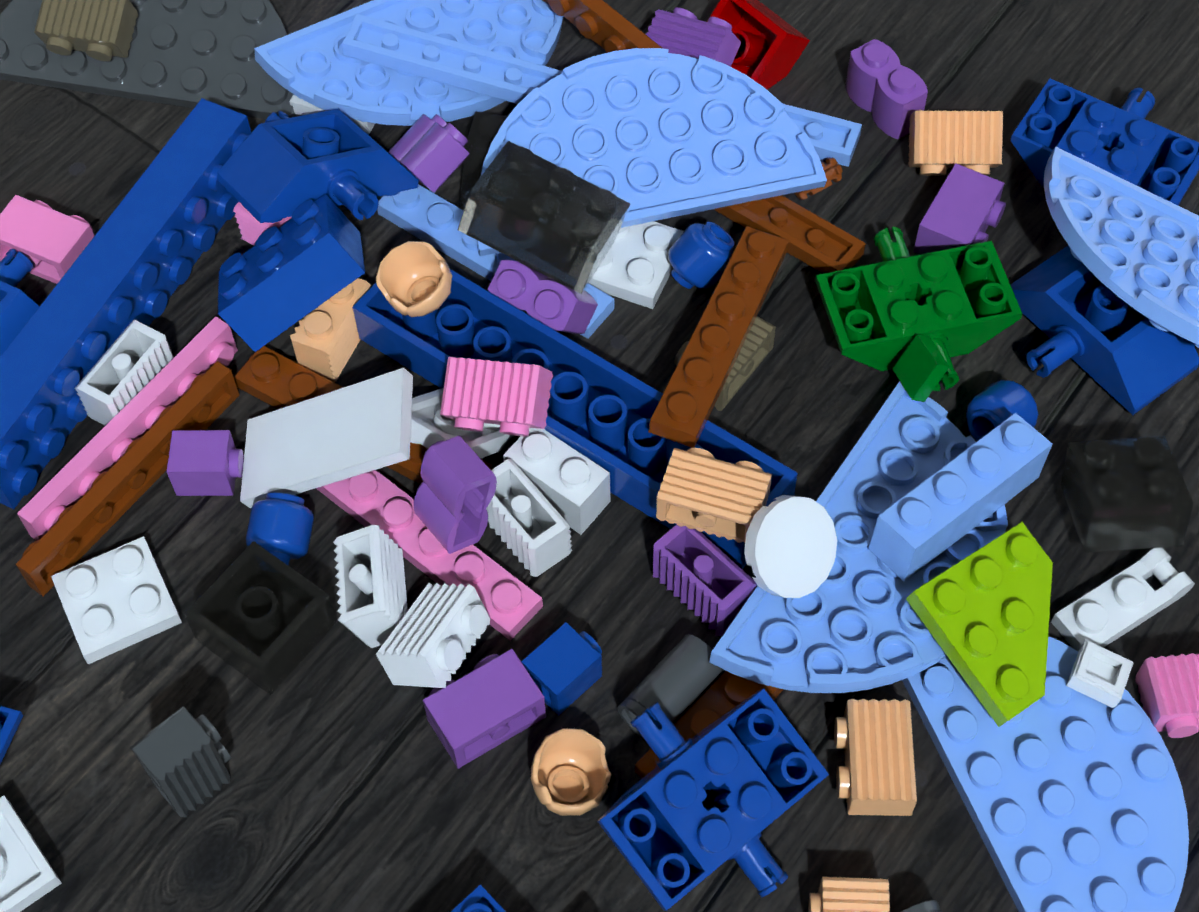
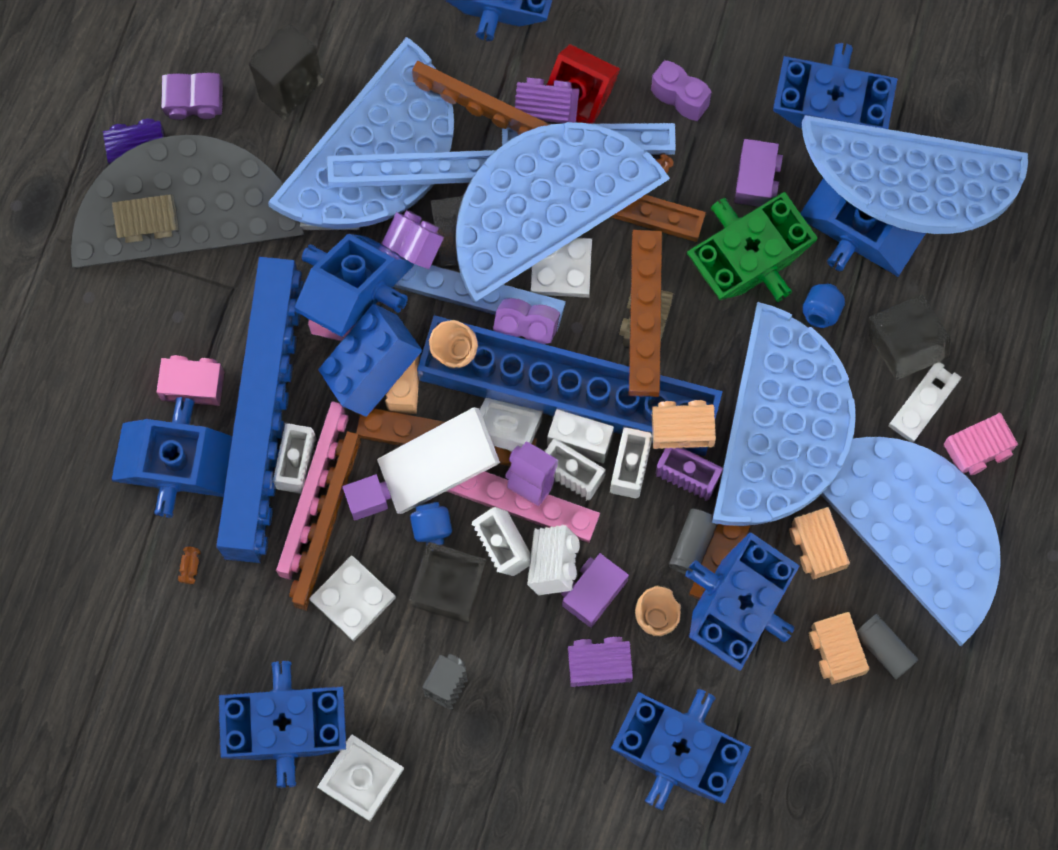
camera: 20 degrees left, 15 degrees up
bright pink brick [440,357,553,436] -> none
clear smoke brick [458,141,630,294] -> none
blue brick [521,622,602,716] -> none
blue head [668,221,735,289] -> none
white tile [744,495,837,598] -> none
light blue brick [868,413,1053,582] -> none
green tile [893,334,950,402] -> none
lime plate [905,522,1053,727] -> none
light nougat brick [909,110,1003,176] -> none
white tile [1066,640,1133,709] -> none
none -> medium lavender brick [568,637,633,687]
none -> white brick [610,428,653,499]

